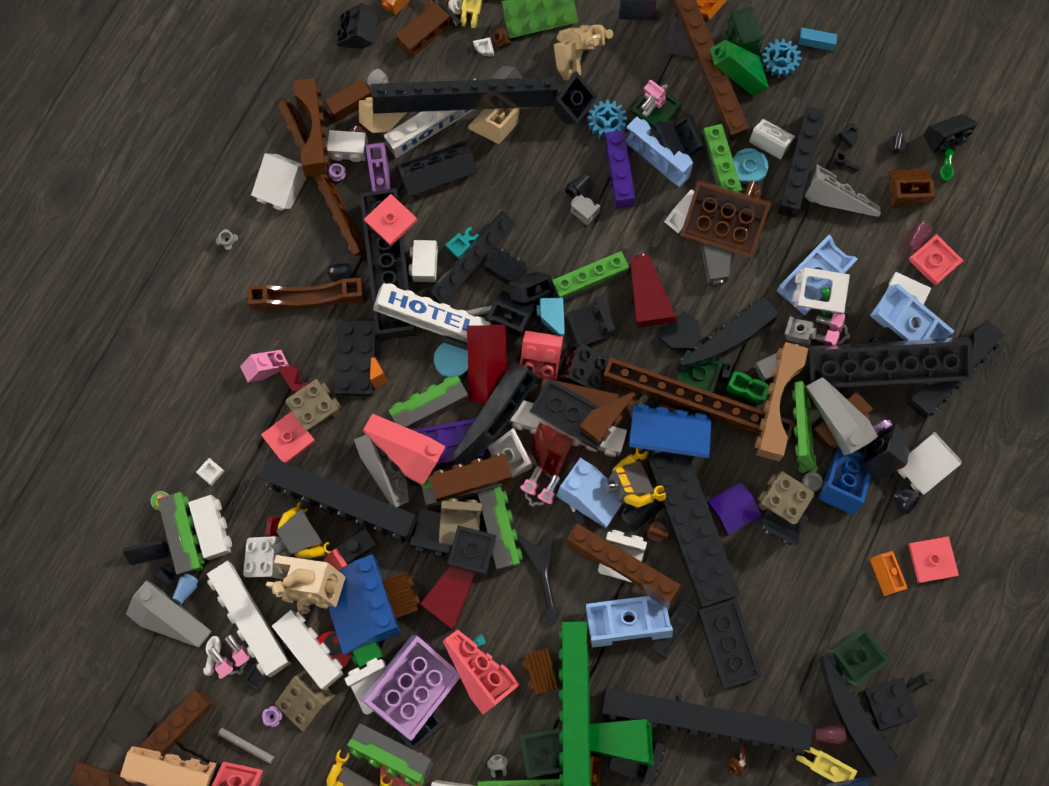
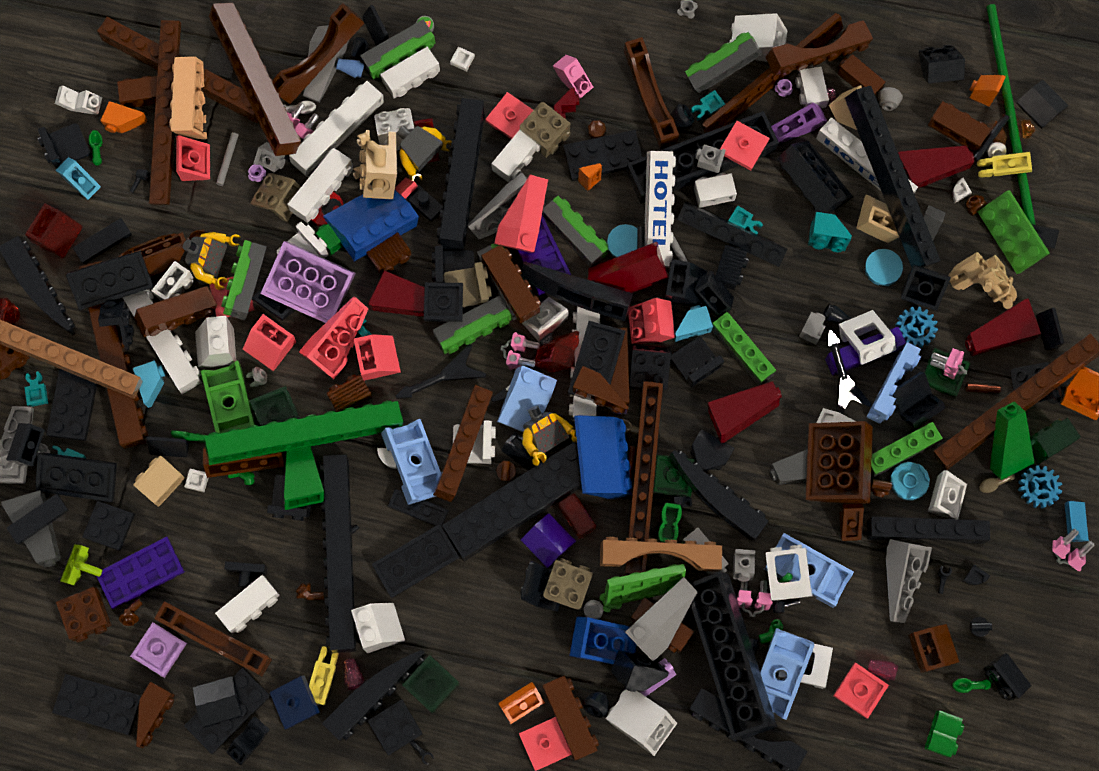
camera: 70 degrees right, 0 degrees up
none -> brick [209,2,301,156]
none -> coral slope [243,314,297,371]
none -> light grey brick [253,142,286,172]
none -> reddish brown arch [272,3,364,104]
none -> white slope [351,603,405,653]
none -> coral slope [354,335,401,381]
none -> white tile [377,448,396,469]
none -> white brick [492,130,541,182]
none -> reddish brown brick [542,675,599,761]
none -> clear red brick [559,493,596,539]
none -> reddish brown tile [588,120,606,139]
none -> dark grey piece [685,32,763,94]
none -> teal plate [691,90,725,121]
none -> light grey brick [695,144,726,173]
none -> green arm [758,619,783,645]
none -> teal slope [808,212,852,252]
none -> piece [827,329,871,414]
none -> white window [839,310,896,365]
none -> reddish brown slope [839,504,864,541]
none -> medium azure tile [865,249,903,286]
none -> dark red slope [898,146,974,189]
none -> green brick [925,710,964,758]
none -> dark red slope [965,298,1041,356]
none -> copper piece [965,383,1001,393]
none -> dark tan piece [979,474,1015,493]
none -> bright pink piece [1052,529,1095,571]

